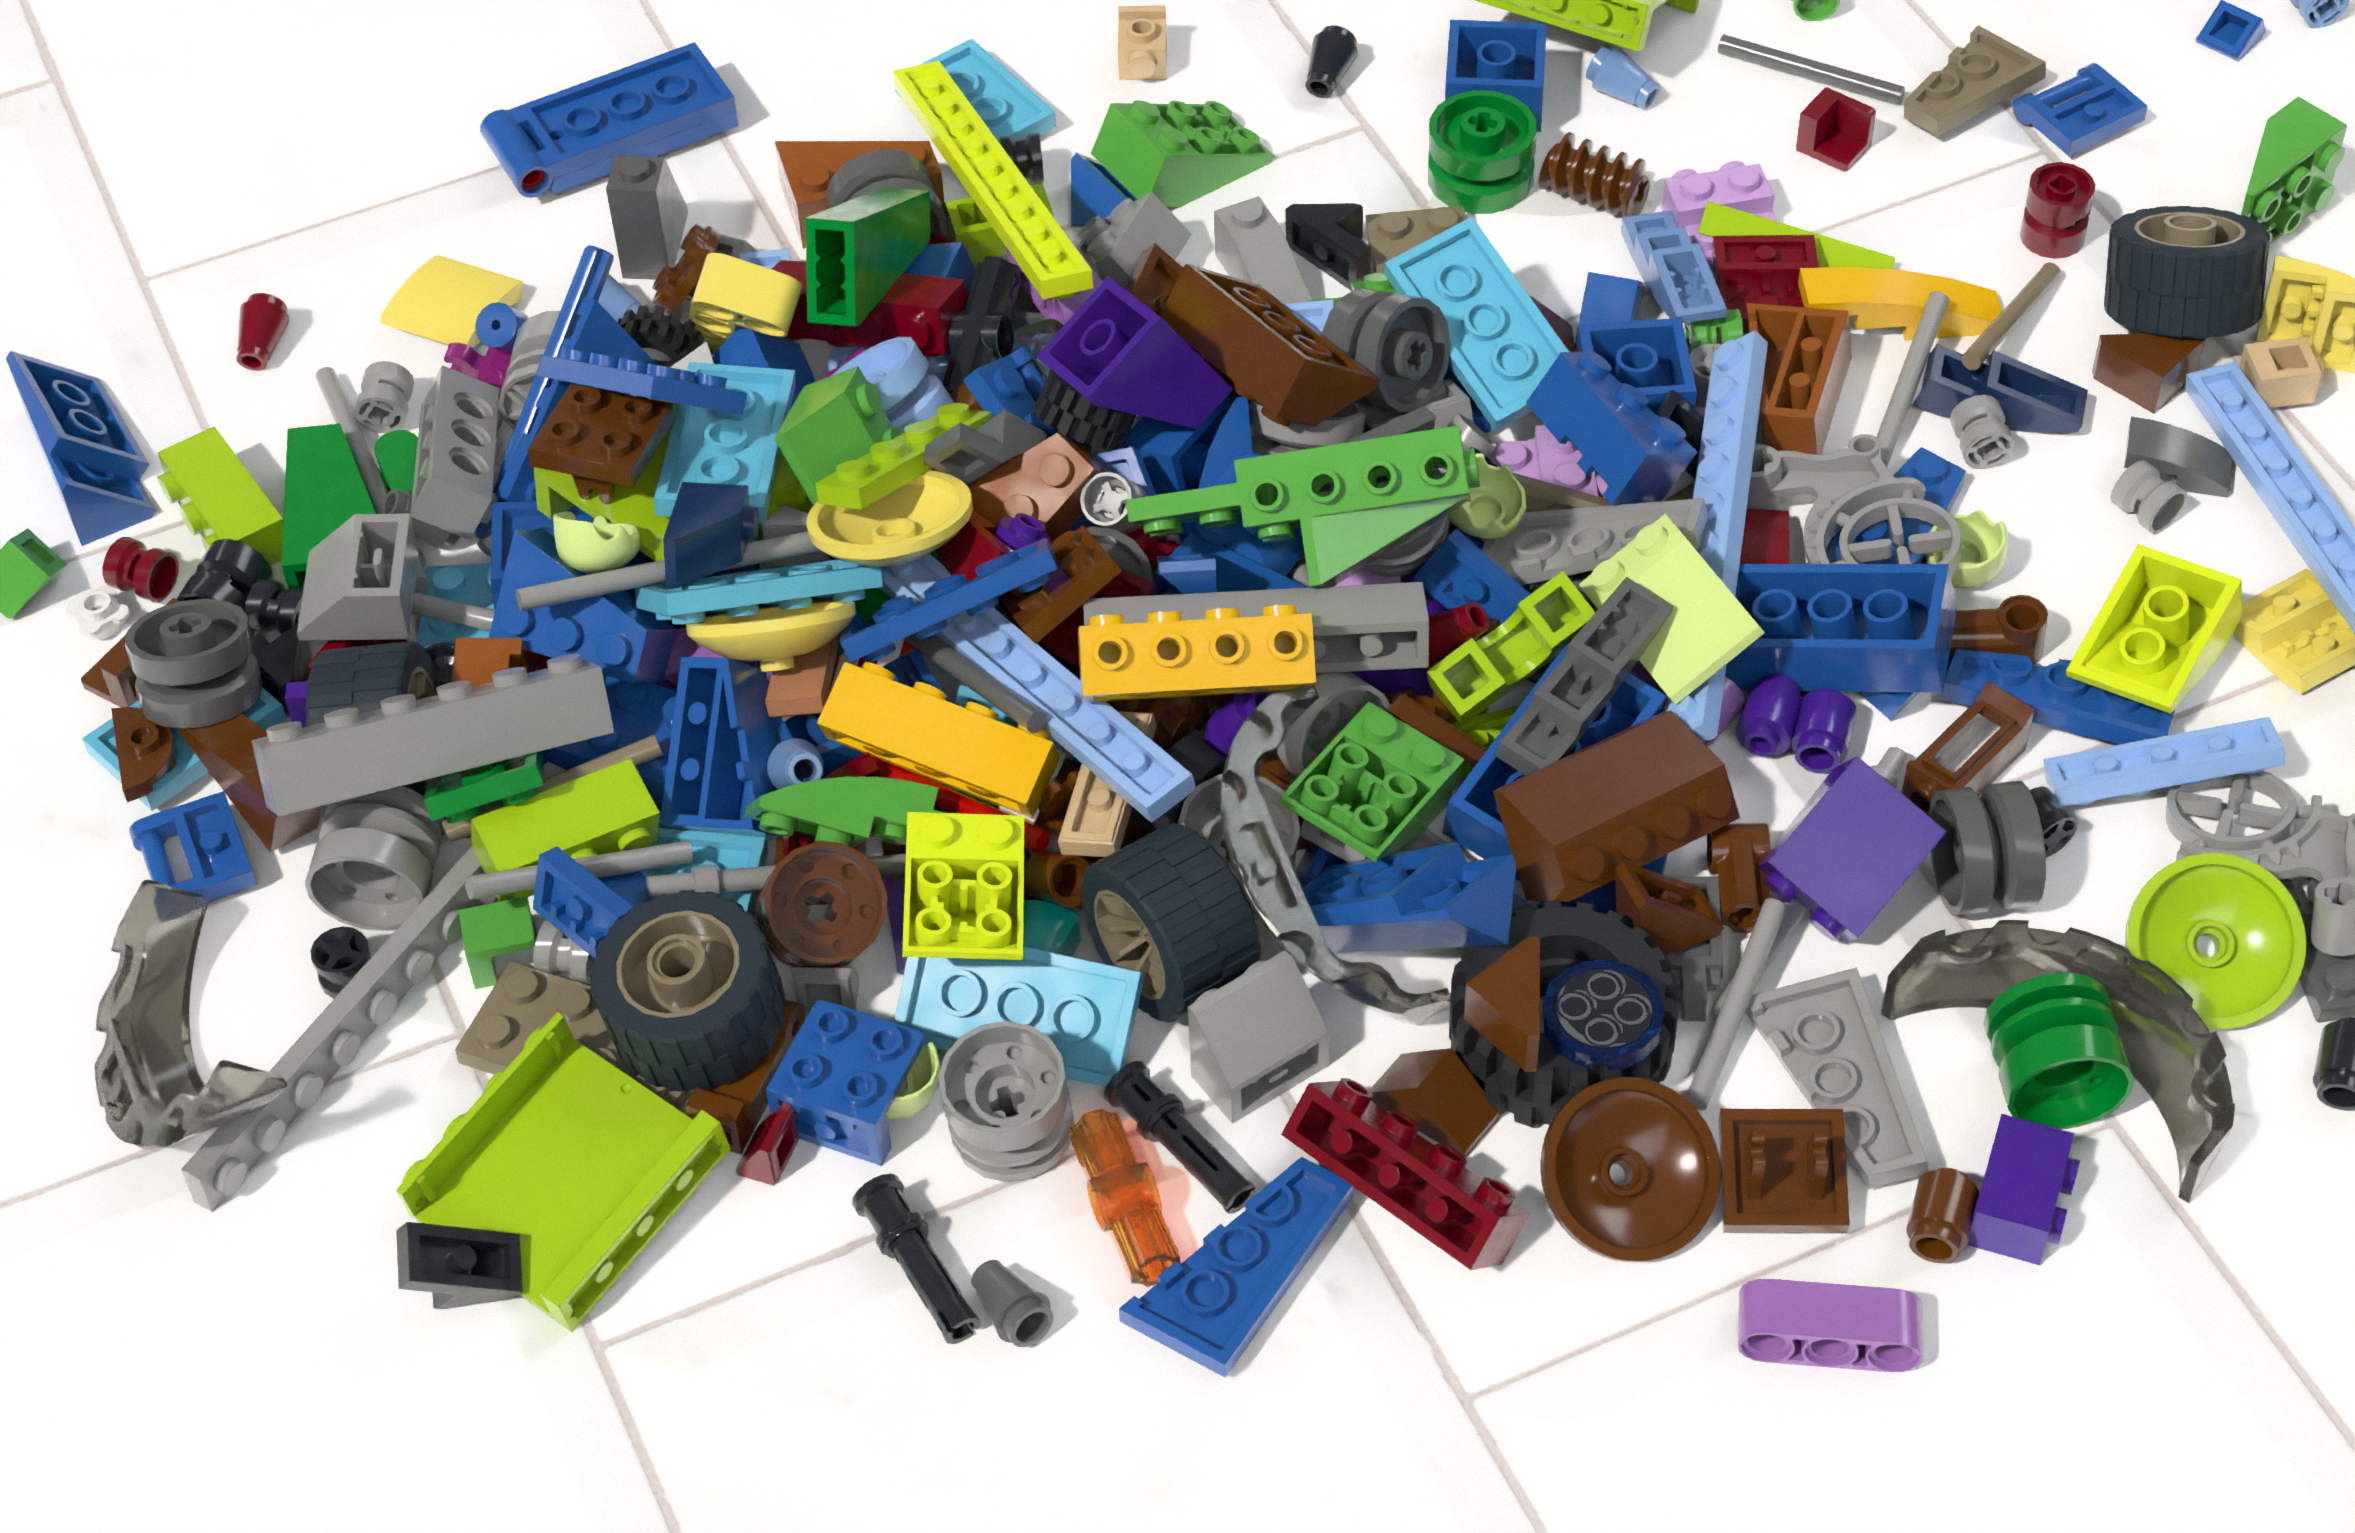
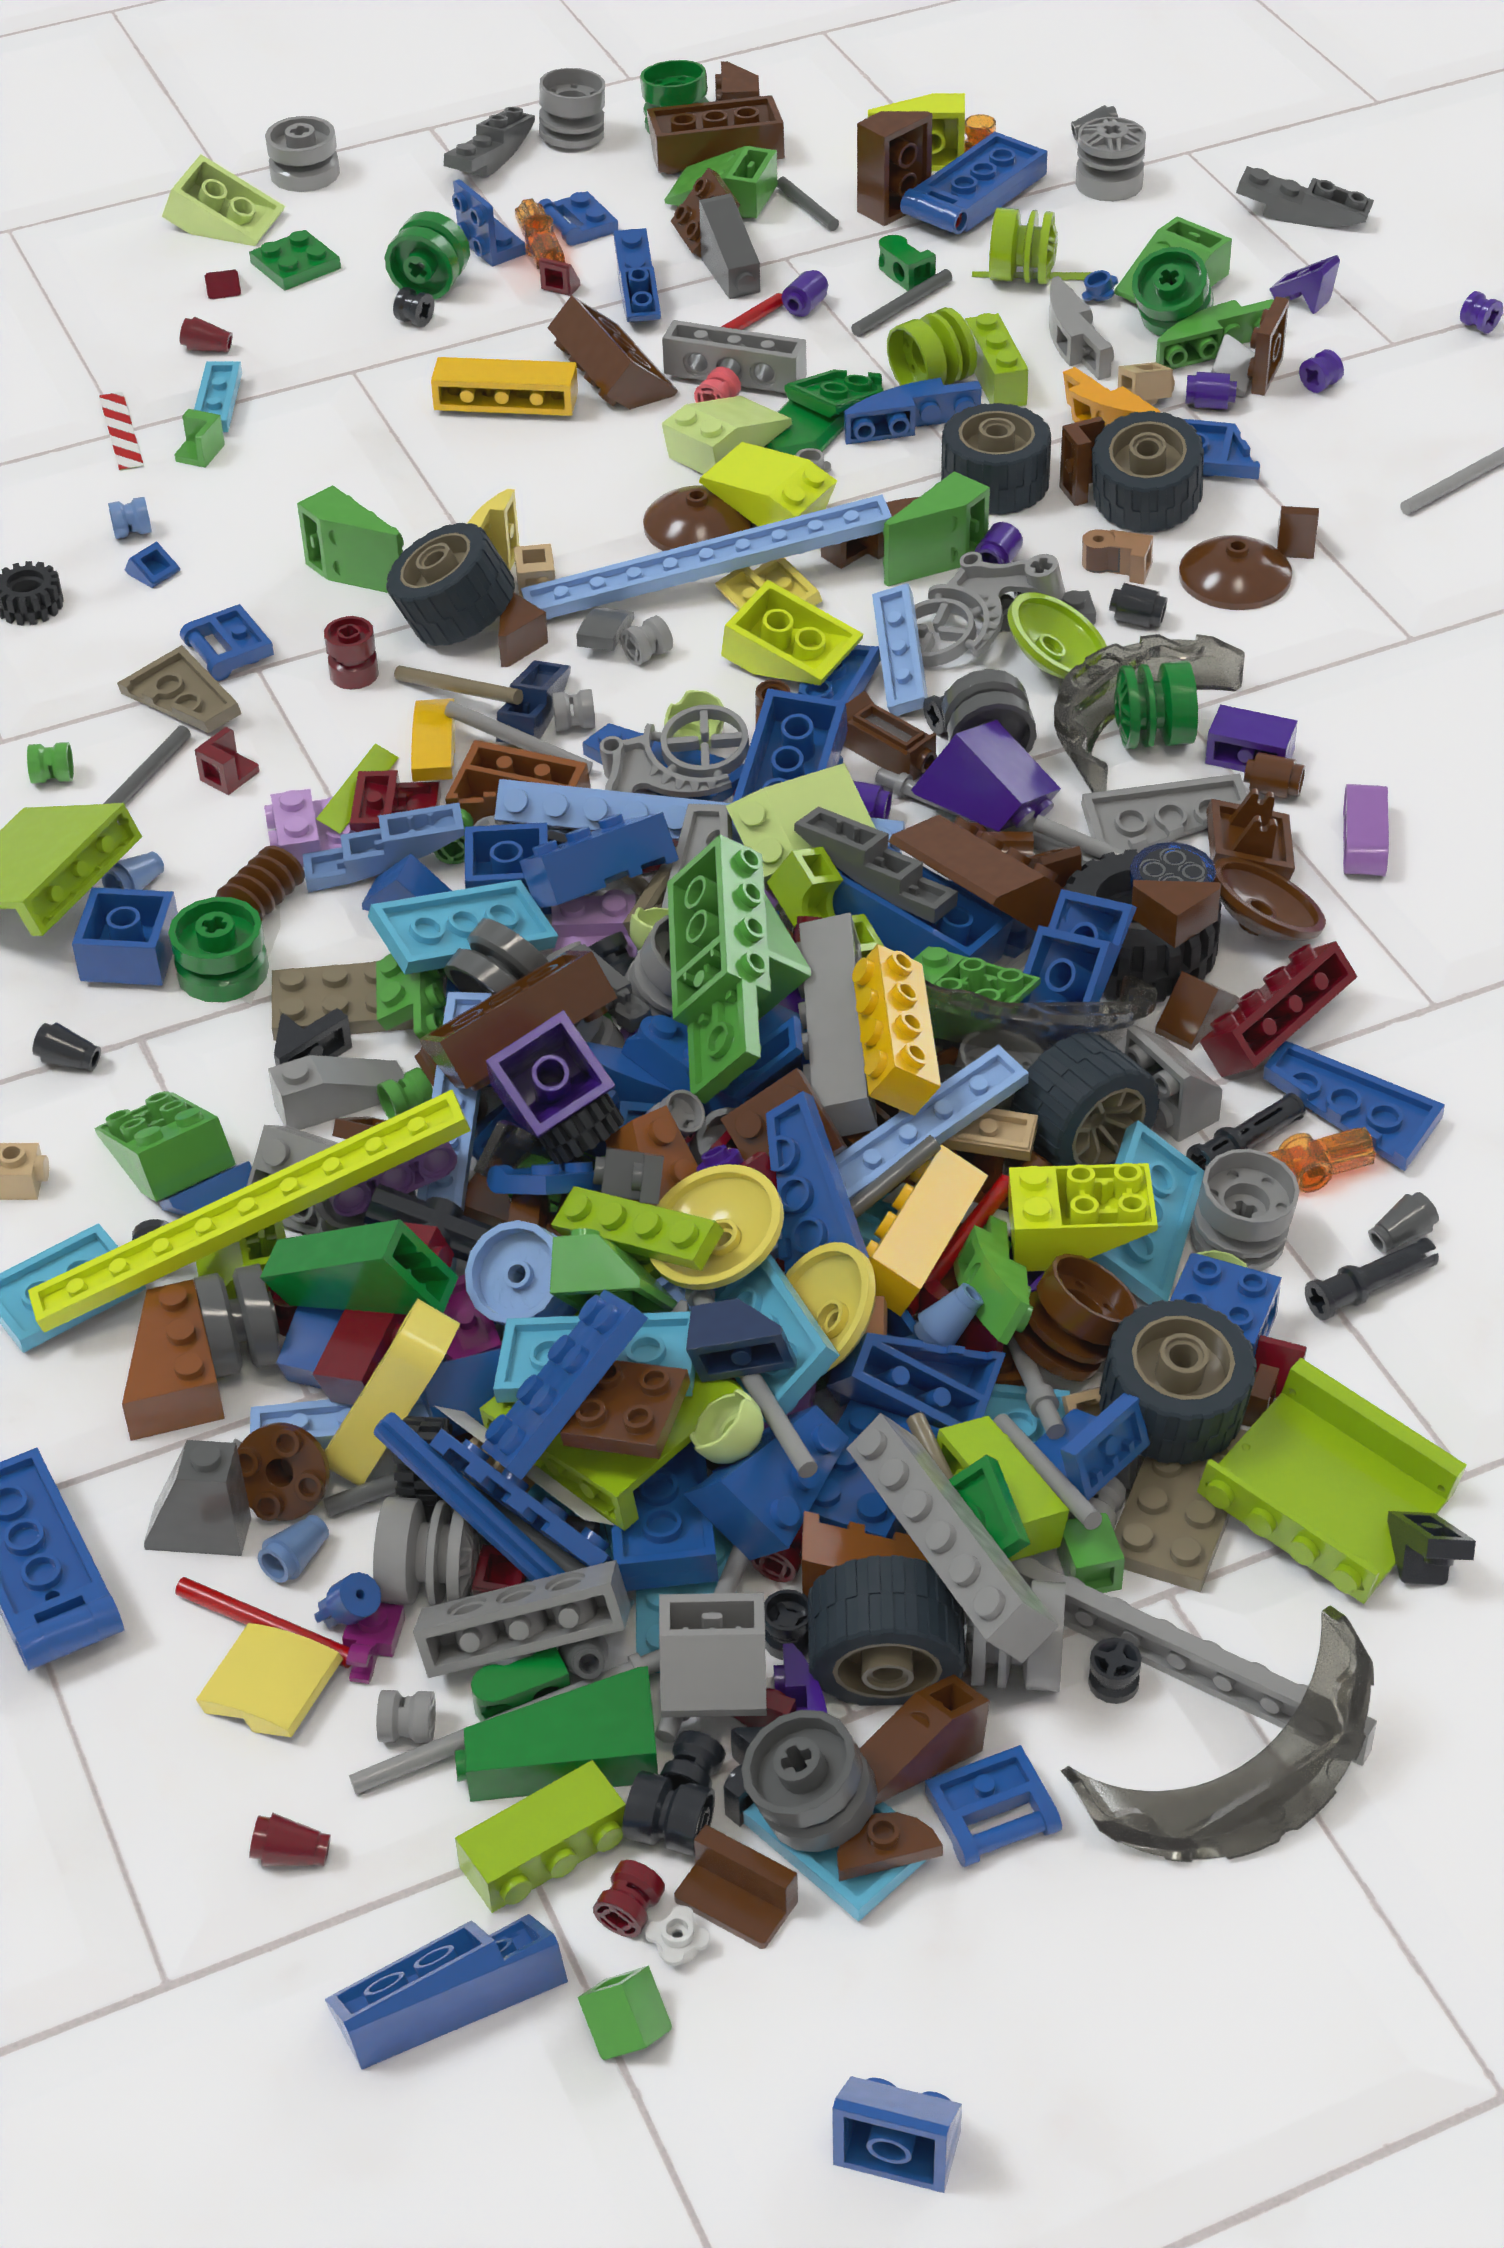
camera: 90 degrees left, 5 degrees down
none -> red bar [175,1577,351,1668]

